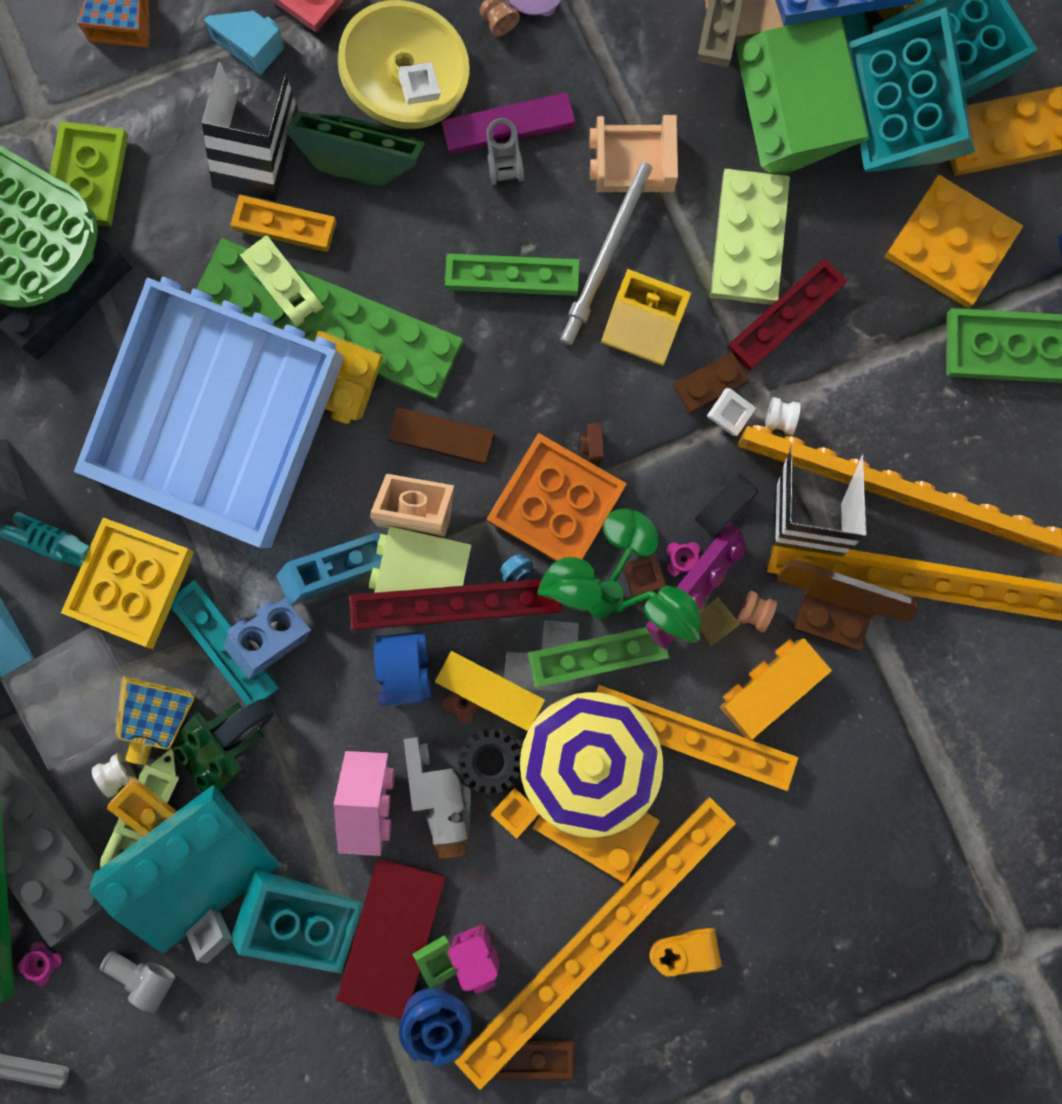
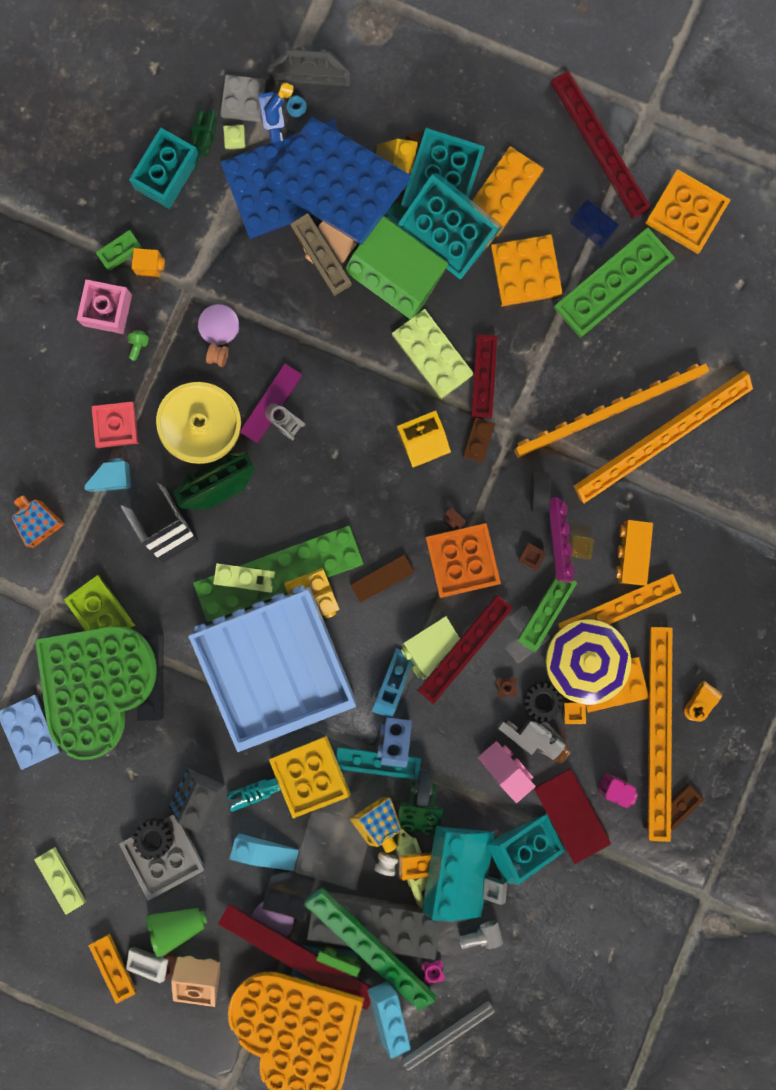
camera: 40 degrees left, 5 degrees up
light orange plate [230,195,337,253] -> none
light nougat slope [370,474,454,538] -> none
blue brick [374,632,431,707] -> none
white plate [398,62,441,105] -> none
blue cone [399,988,471,1066] -> none
bright green plate [413,935,458,989] -> none
yellow tile [435,651,545,731] -> none
bright green plate [445,254,579,296] -> none
dark azure plate [500,554,533,582] -> none
green plant [538,508,700,644] -> none
light grey bar [560,162,653,346] -> none
light nougat panel [590,115,678,192] -> none
dark pink plate [666,542,700,576] -> none
white plate [707,388,756,436] -> none
nougat wheel [737,590,777,633] -> none
white wheel [765,397,801,436] -> none
sticker [772,444,866,557] -> none
reddish brown plate [777,560,917,651] -> none

